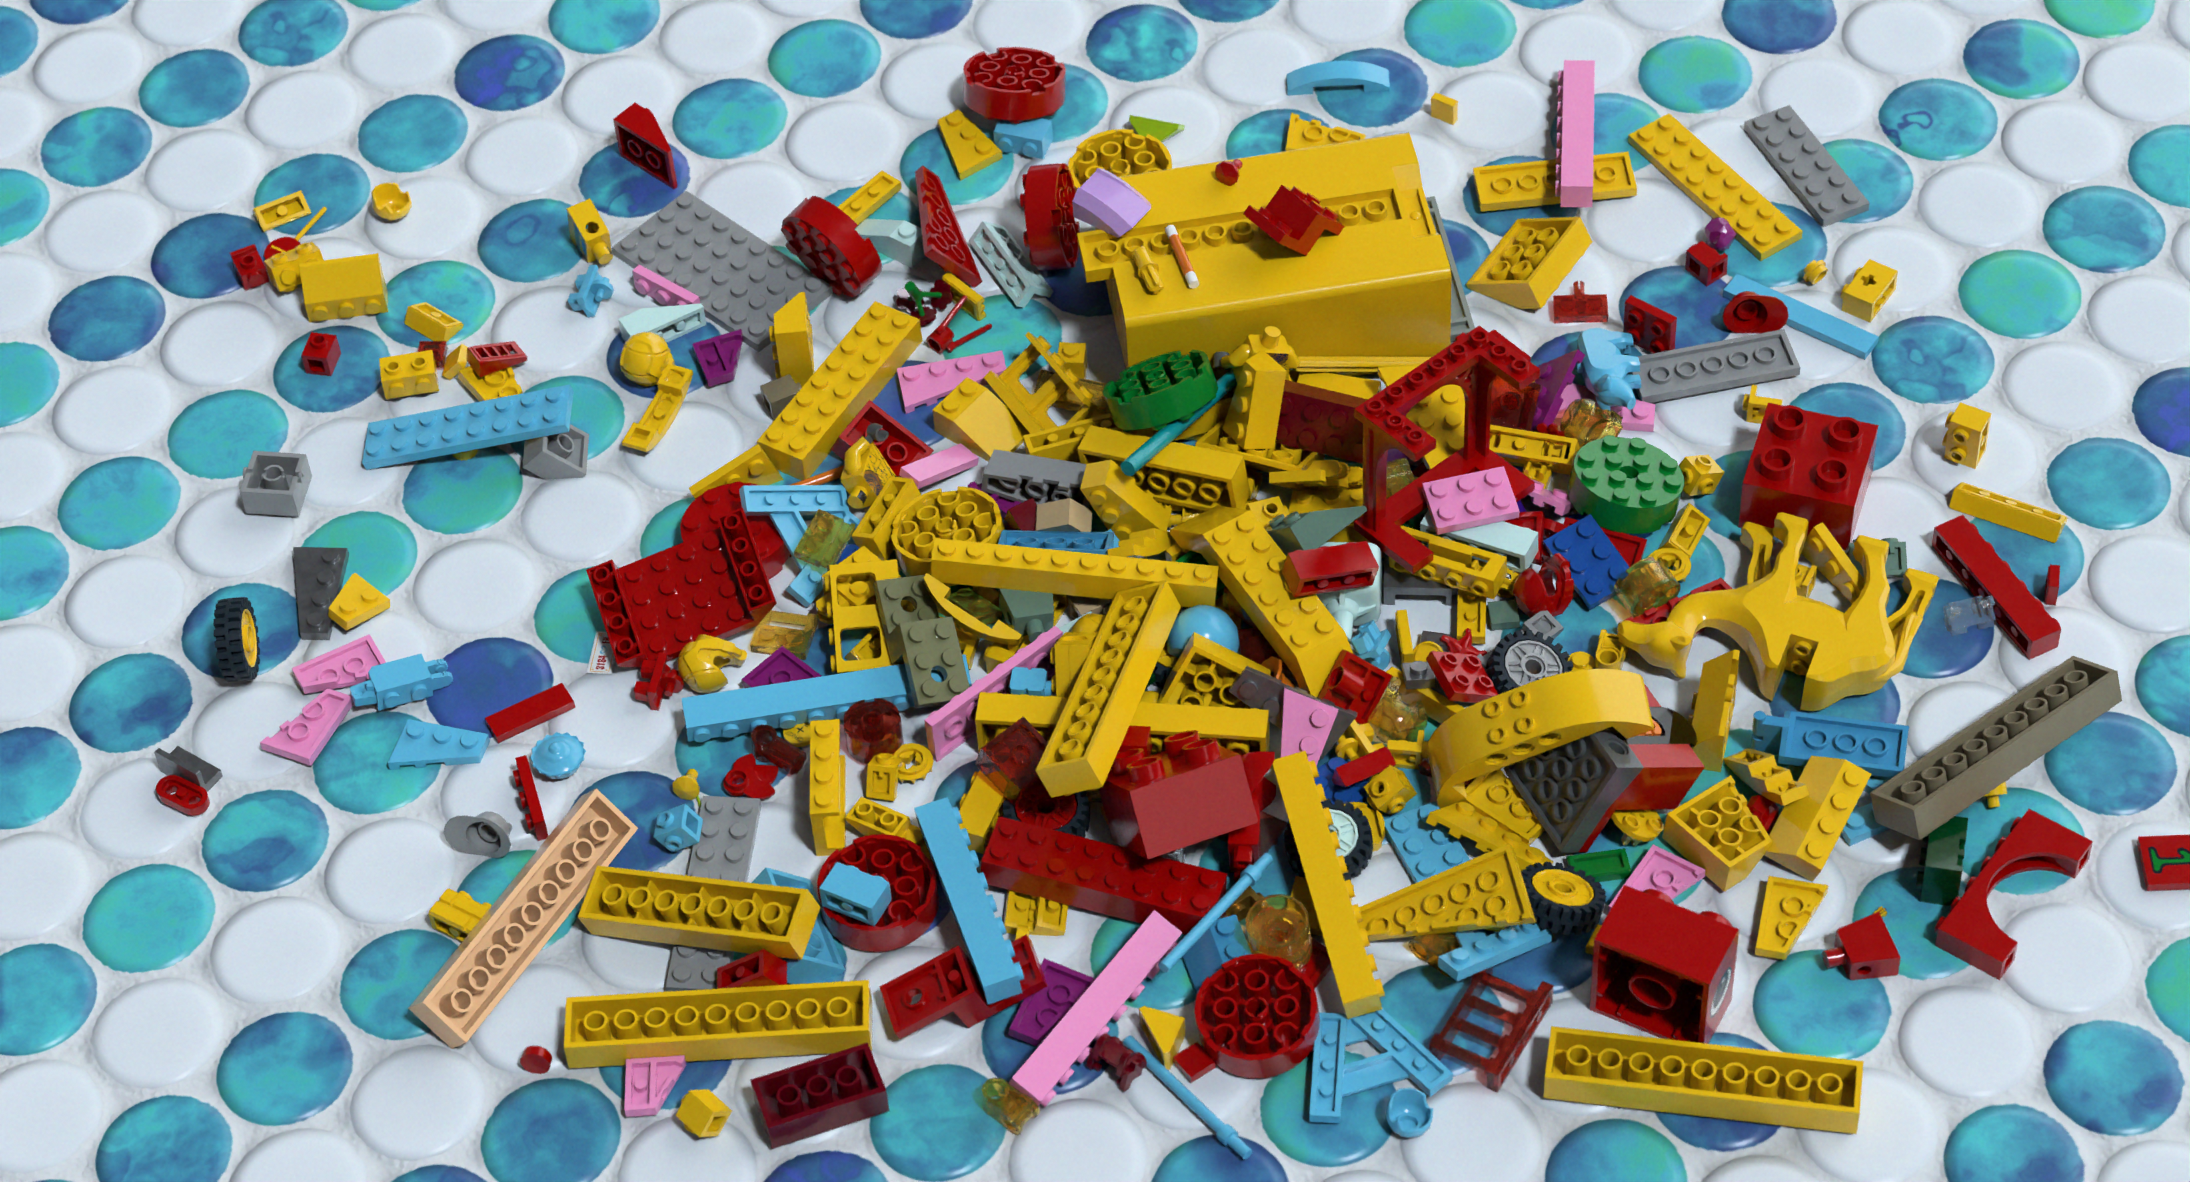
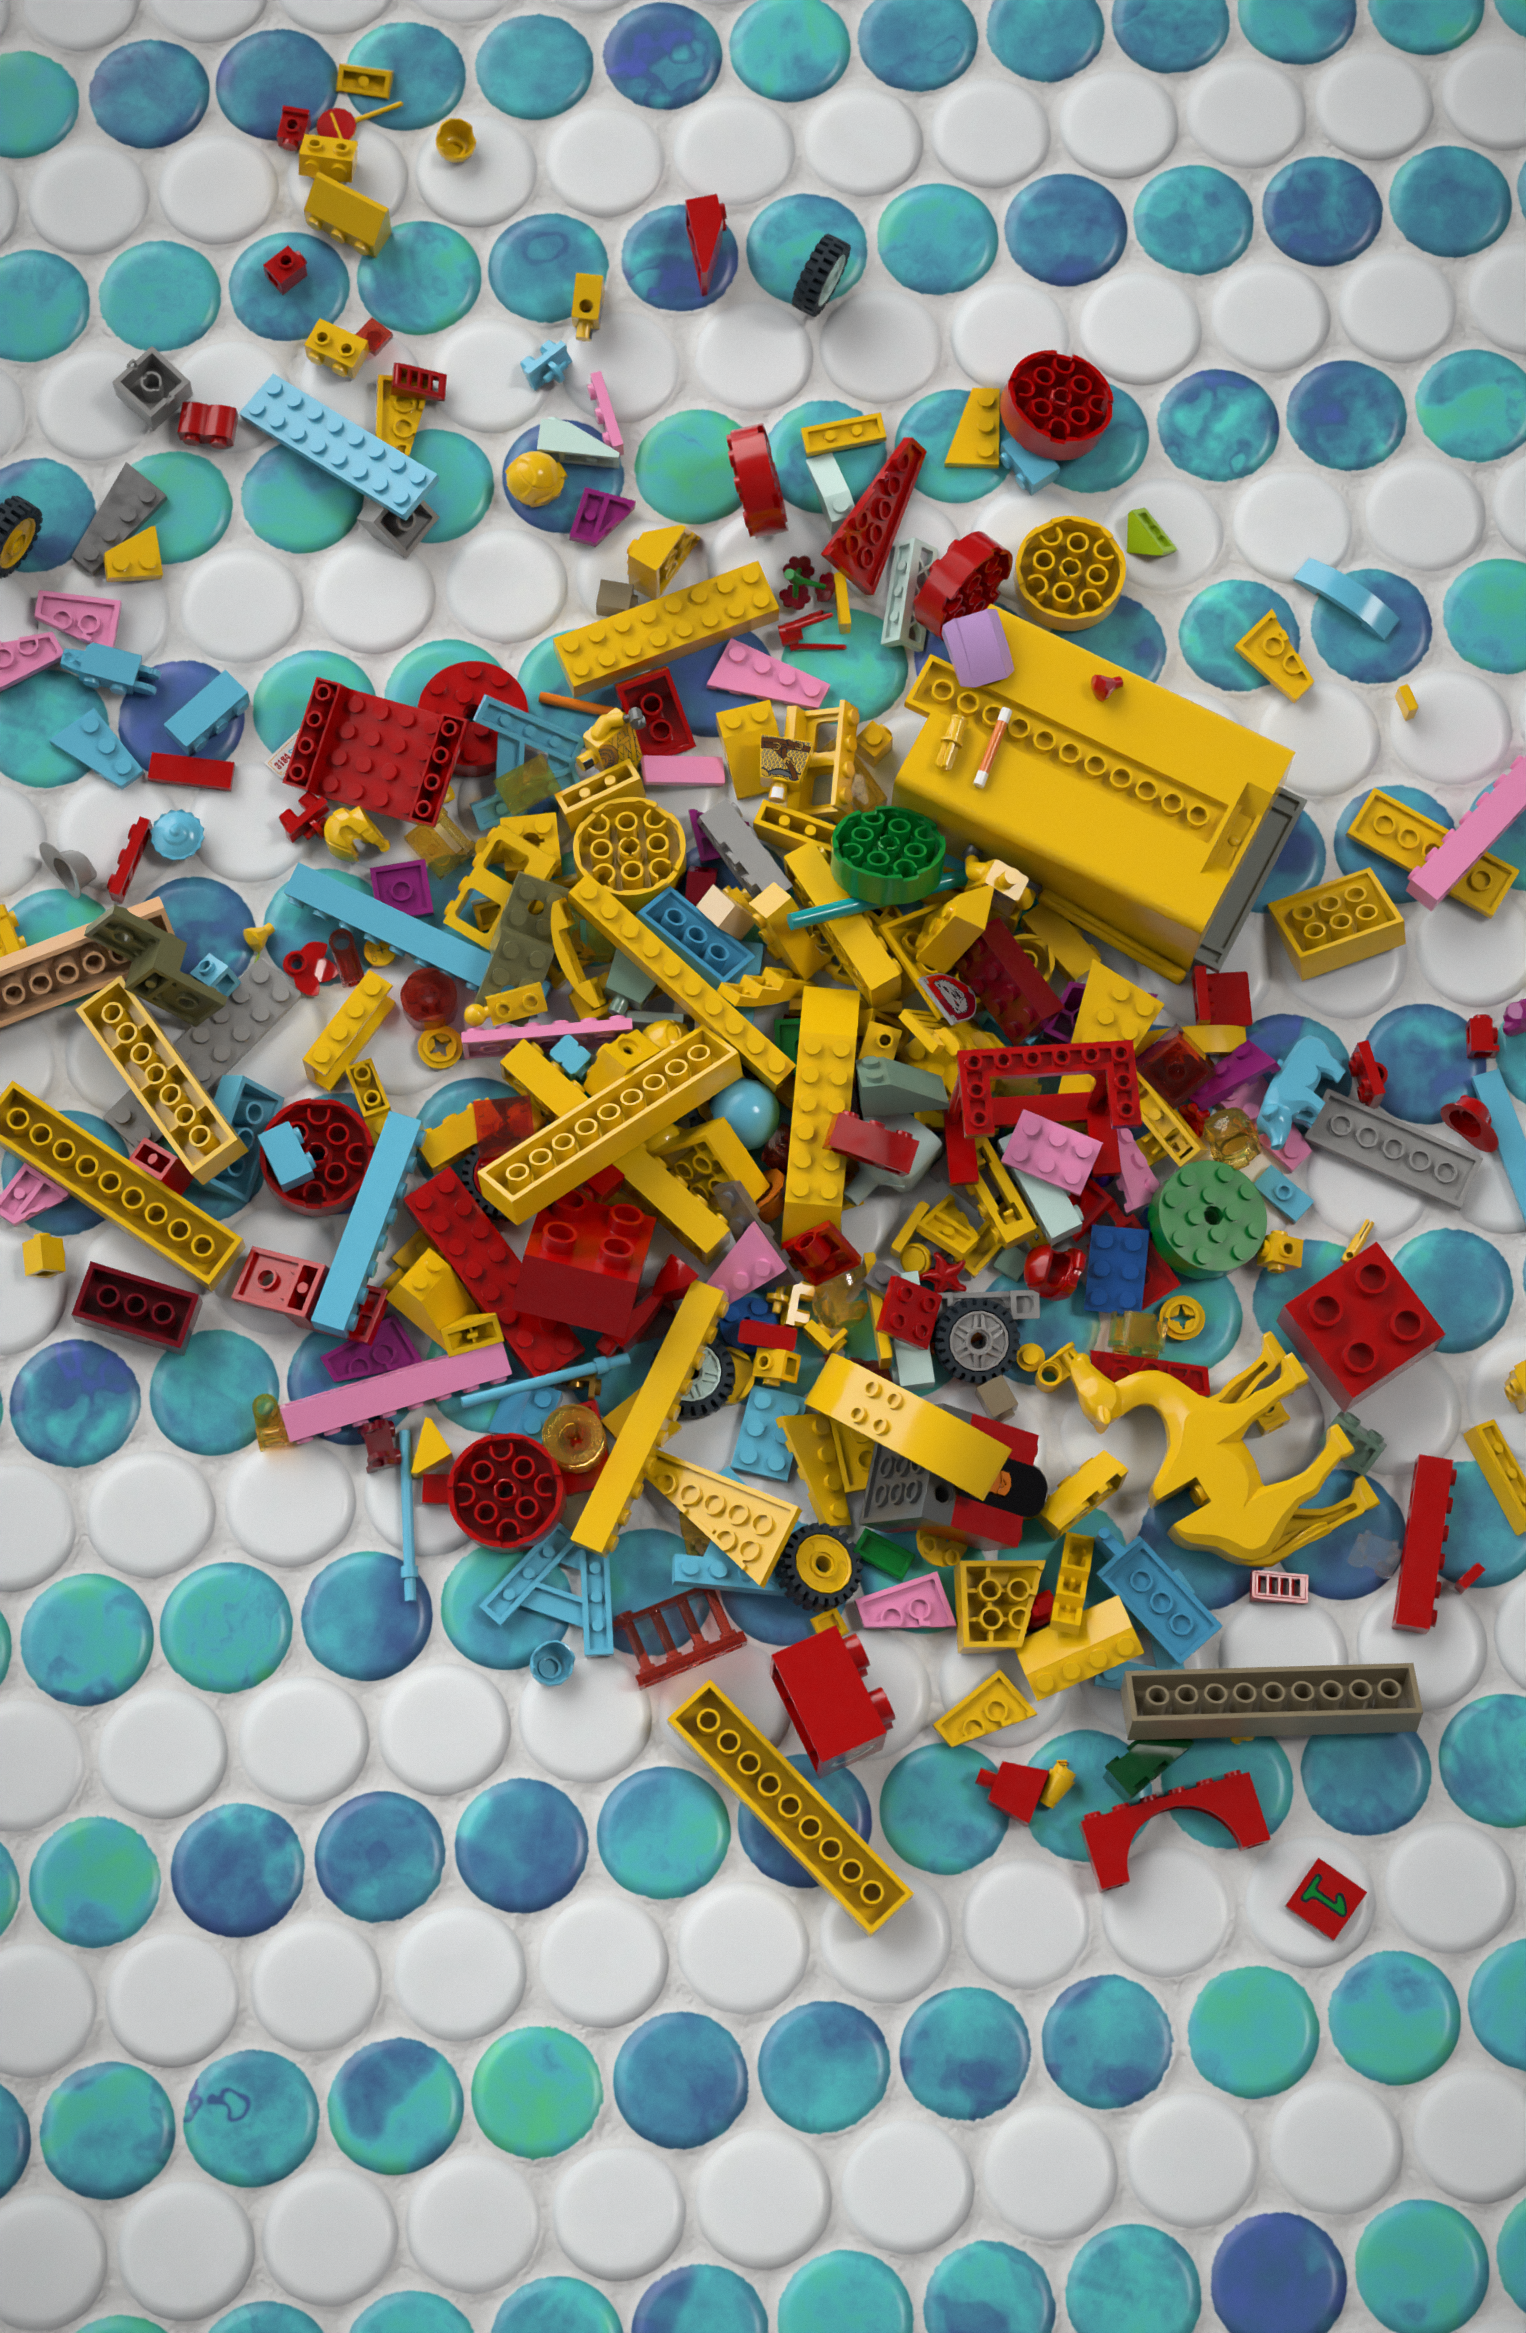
camera: 30 degrees right, 25 degrees up
yellow slope [404,302,464,345] -> none
yellow tile [442,344,468,380] -> none
light grey plate [612,191,834,352] -> none
yellow slope [622,363,693,452] -> none
yellow wing [689,444,784,499] -> none
yellow bracket [866,753,902,801] -> none
red bracket [1243,185,1345,256] -> none
medium azure hips [1350,620,1391,670] -> none
clear red plate [1553,281,1608,323] -> none
yellow slope [1658,503,1711,559] -> none
yellow bracket [1742,385,1783,424] -> none
yellow wing [1801,522,1864,604] -> none
none -> olive bracket [84,904,227,1027]
none -> medium azure brick [164,670,250,756]
none -> red brick [177,402,239,449]
none -> yellow slope [385,1248,481,1351]
none -> yellow slope [440,1313,504,1357]
none -> yellow plate [464,982,548,1027]
none -> torso [760,734,814,803]
none -> black wheel [792,233,851,317]
none -> yellow wing [916,1193,980,1261]
none -> shield [918,973,976,1026]
none -> yellow cone [1038,1763,1076,1809]
none -> slope [1250,1570,1308,1604]
none -> medium azure plate [1254,1165,1314,1224]
none -> yellow piece [1340,1219,1374,1264]

